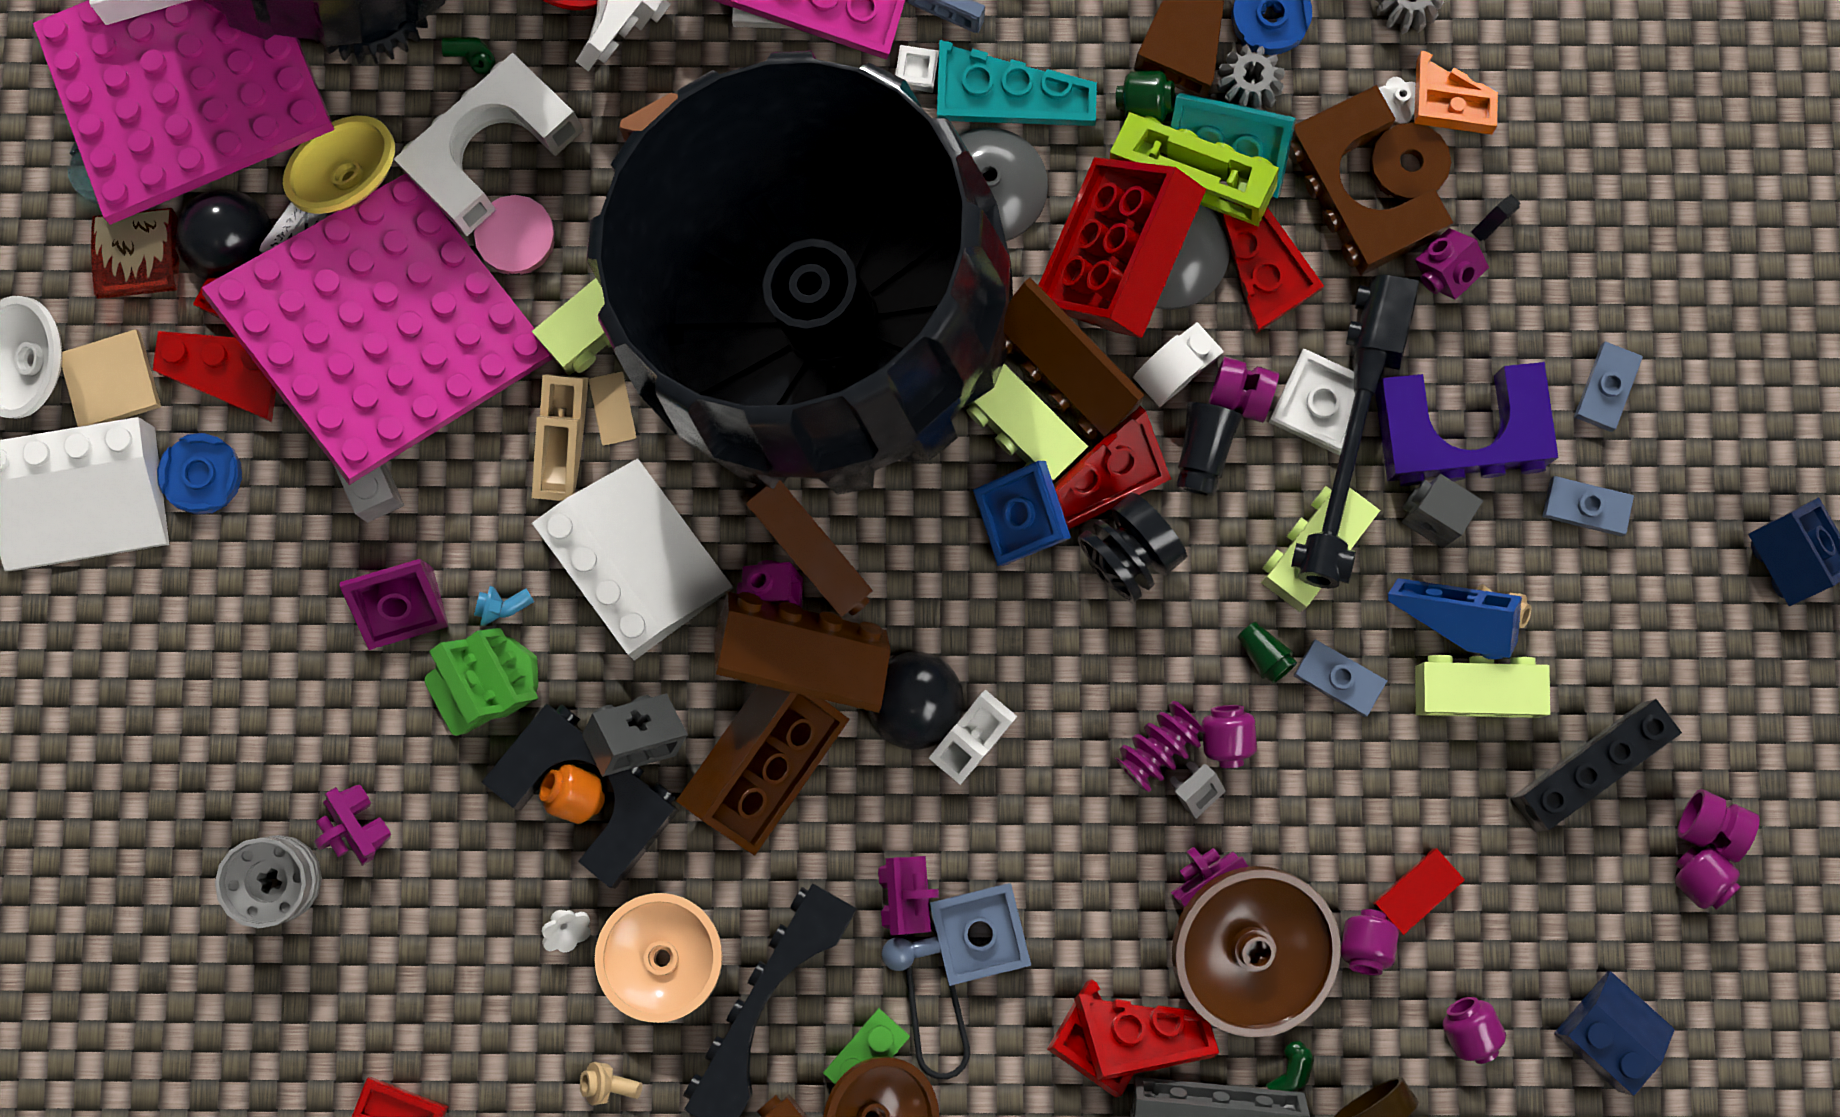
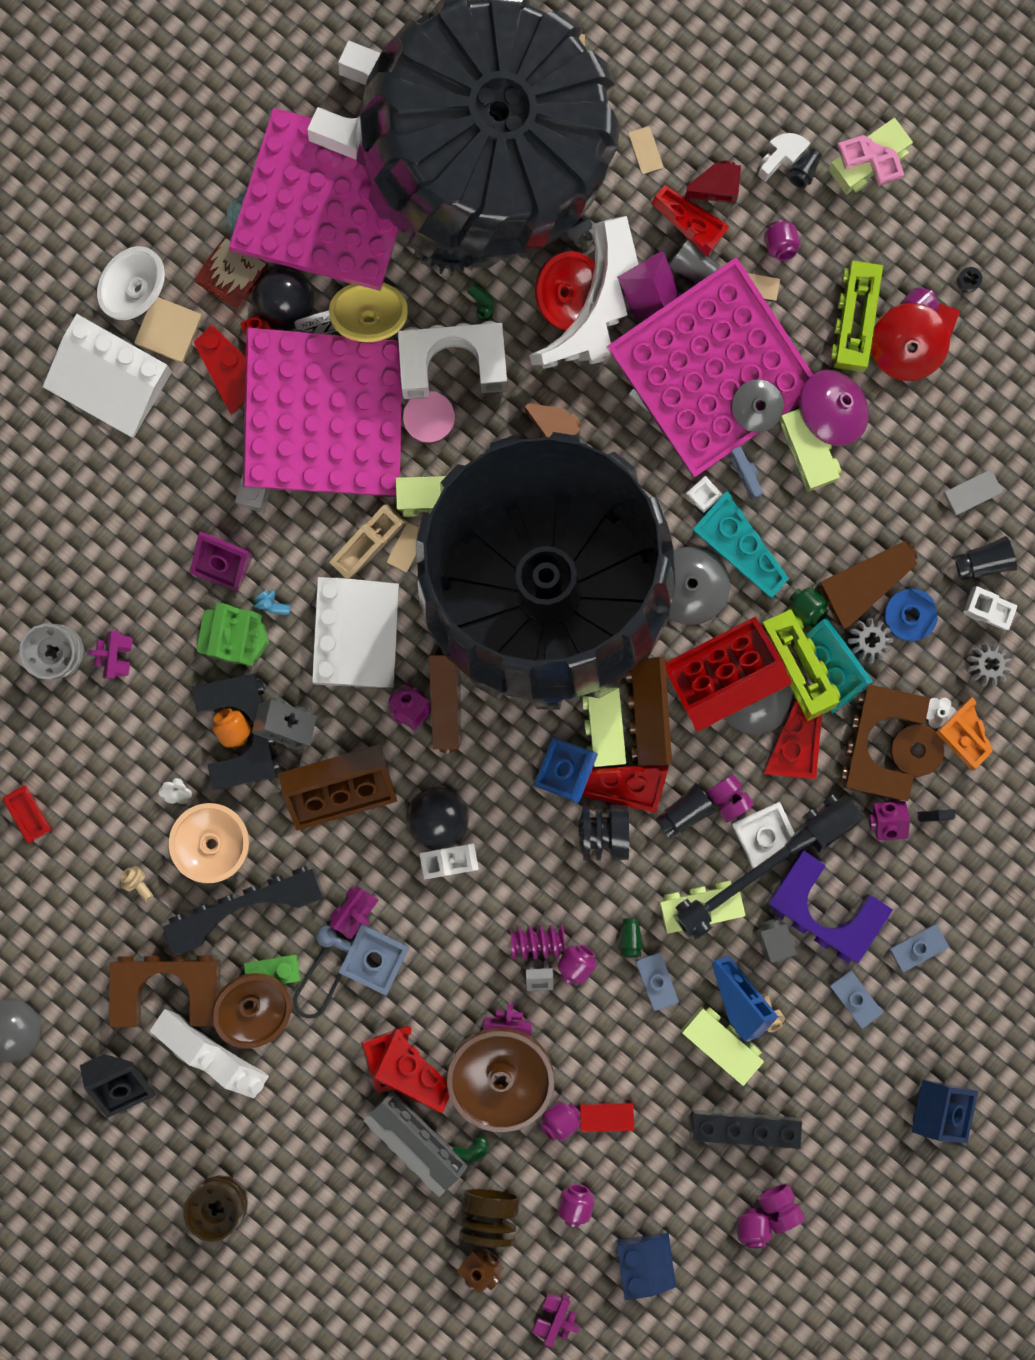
camera: 40 degrees right, 5 degrees up
blue tile [157,433,242,515] -> none
reddish brown slope [714,592,891,713] -> none
white brick [1133,322,1224,407] -> none

